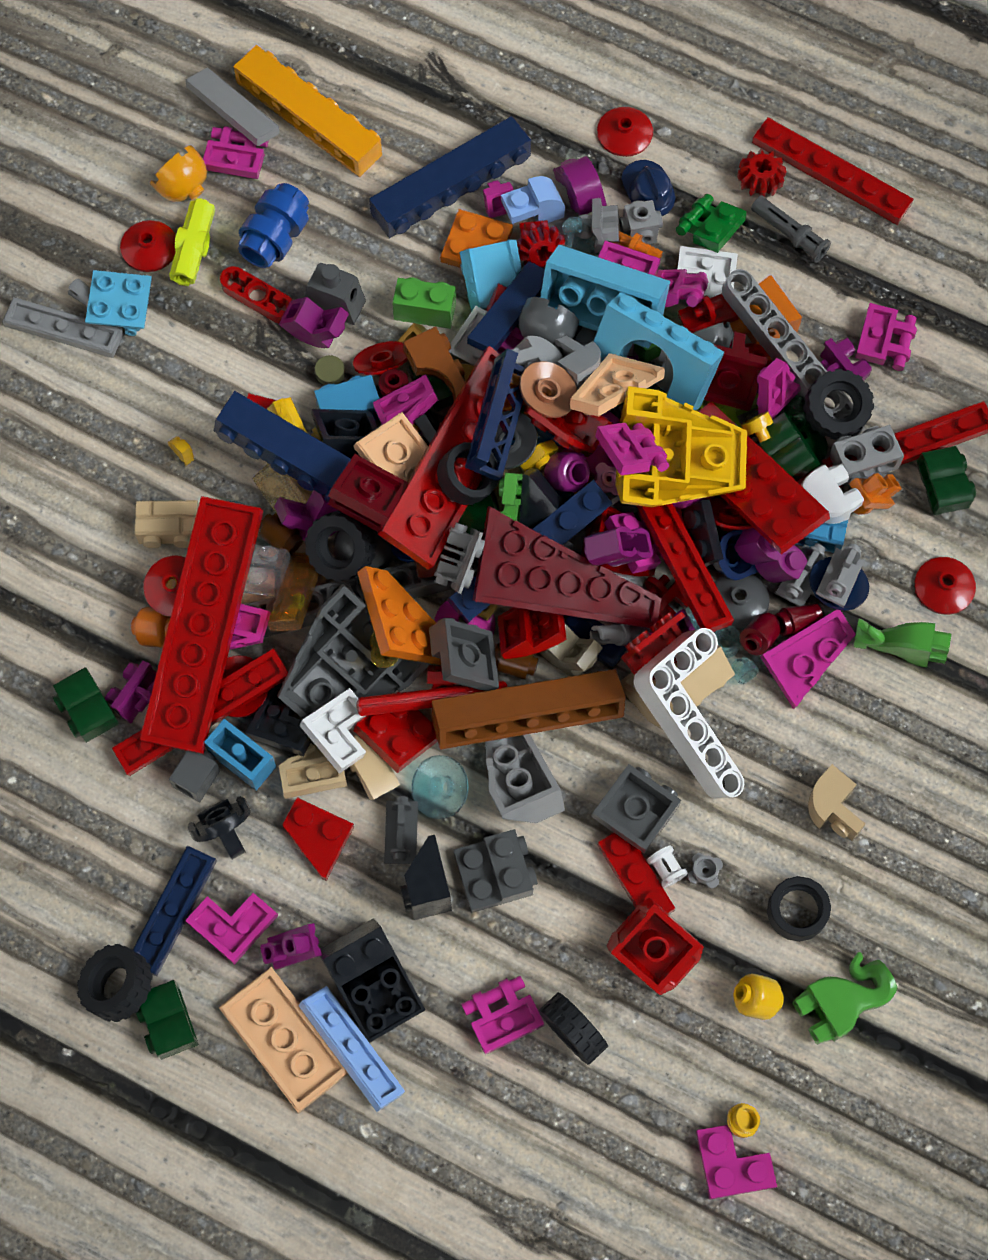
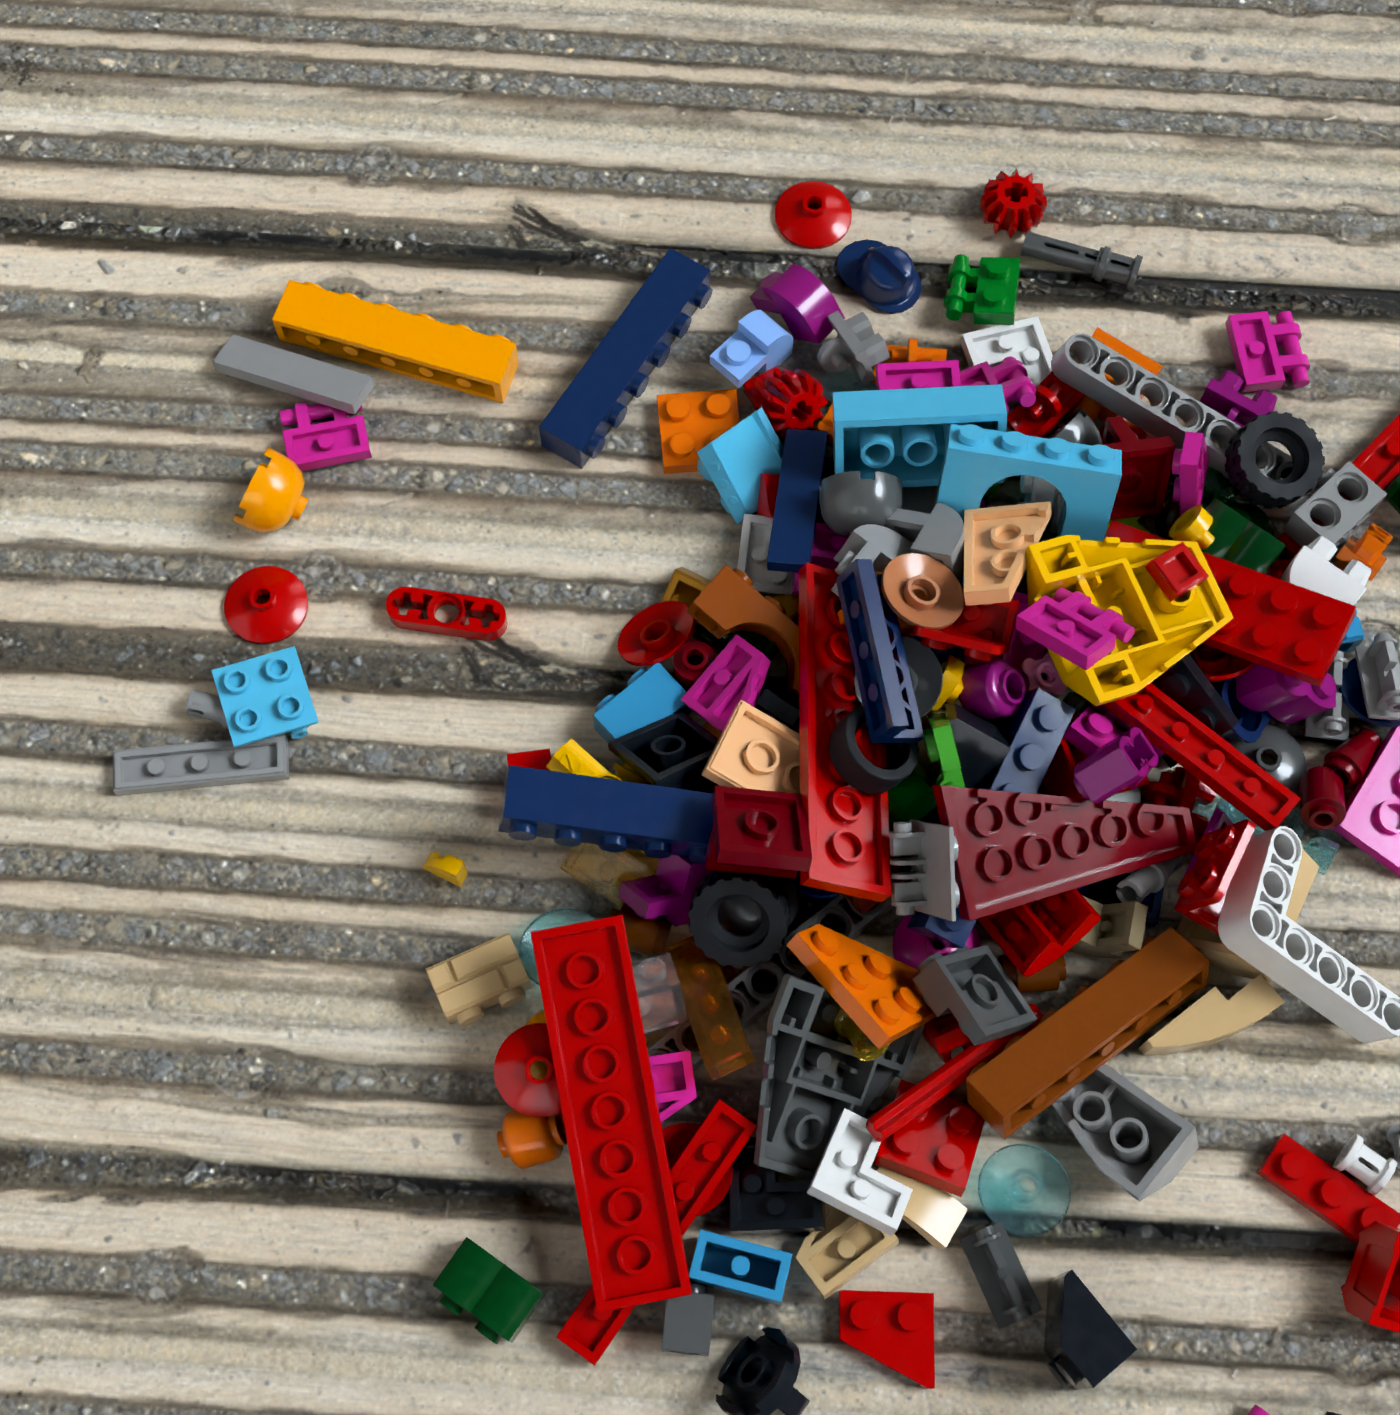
camera: 25 degrees left, 0 degrees up
magenta hips [105,661,156,724] -> none
neon yellow piece [169,198,215,286] -> none
blue piece [238,183,309,268] -> none
magenta brick [279,297,349,348] -> none
dark grey torso [305,263,366,325] -> none
olive tile [315,355,345,385] -> none
bright green brick [392,277,456,329] -> none
dark grey plate [454,829,538,913] -> none
dark pink tile [483,180,514,218] -> none
clear light blue hand [562,216,583,249] -> none
dark grey plate [591,764,681,853] -> none
light grey brick [619,200,663,244] -> none
red plate [752,117,914,225] -> none
none -> tan slope [1138,974,1285,1056]
none -> red tile [1145,542,1209,602]

